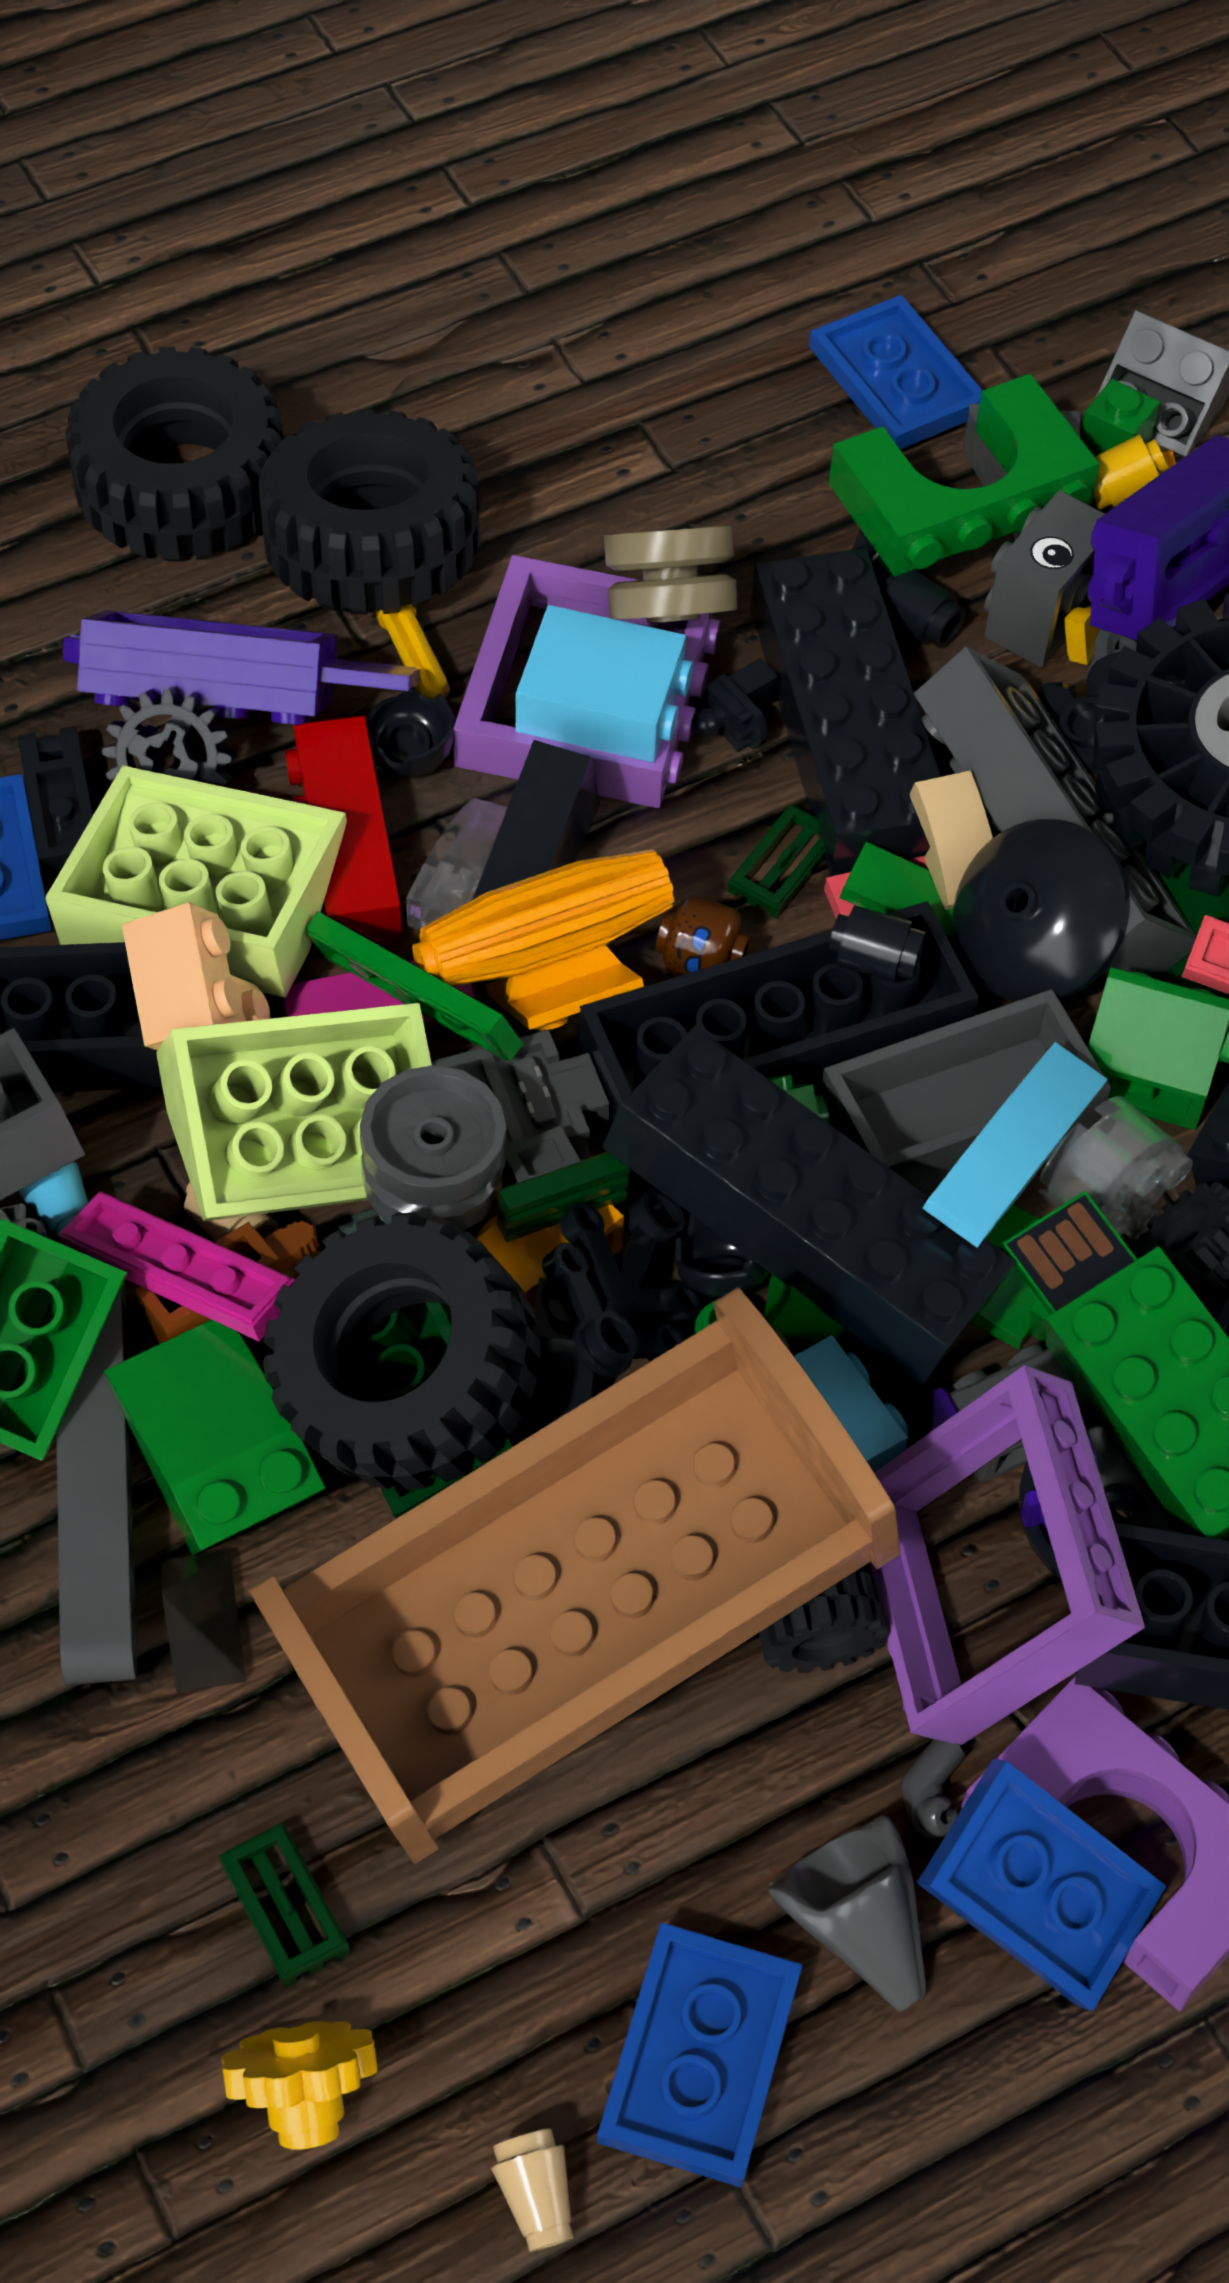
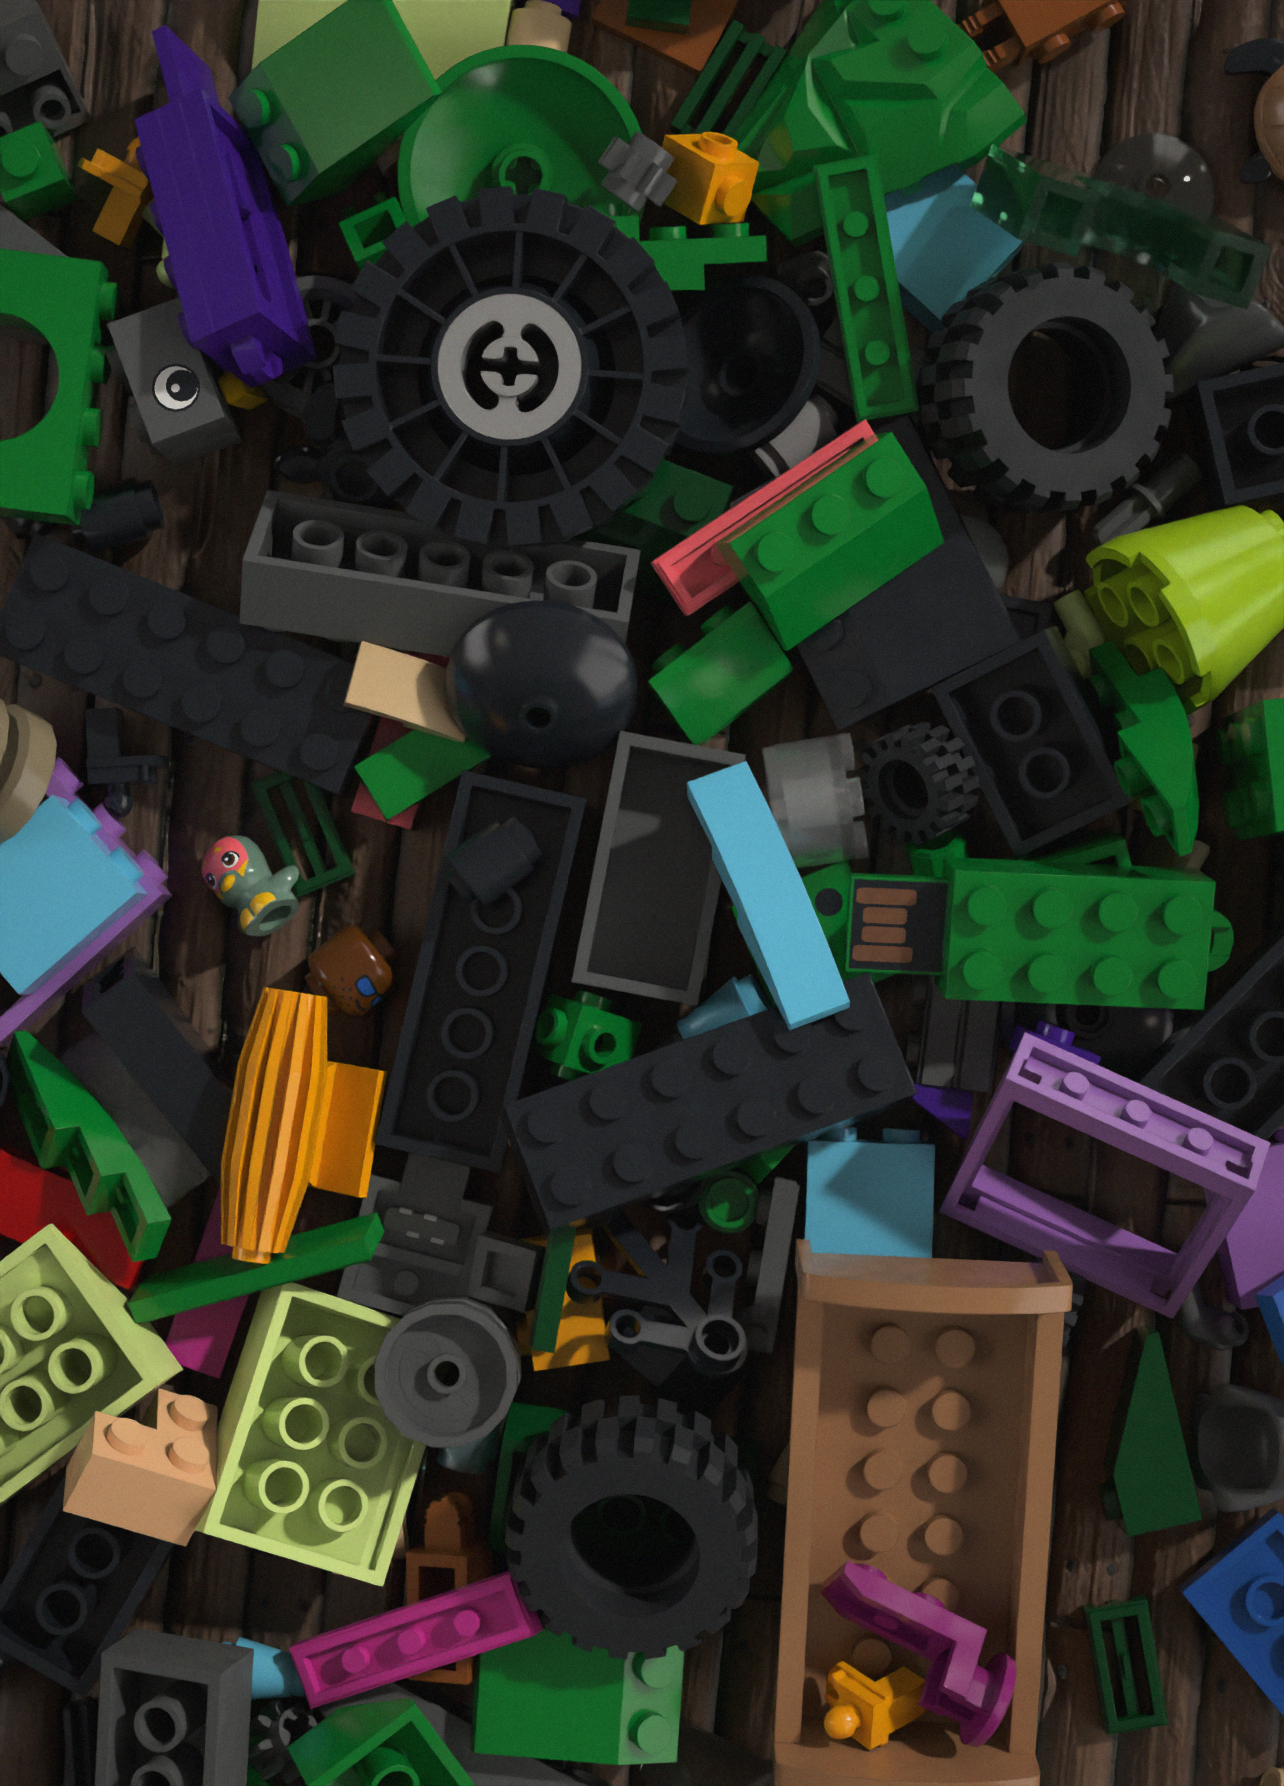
camera: 55 degrees left, 30 degrees up
yellow brick [1093,434,1169,511] -> none
none -> green slope [6,1030,171,1262]
none -> sand green animal [201,835,299,937]
none -> magenta piece [820,1561,1017,1747]
none -> light orange piece [824,1661,925,1750]
none -> dark green tile [1082,1595,1169,1735]
none -> dark green slope [1098,1325,1202,1537]

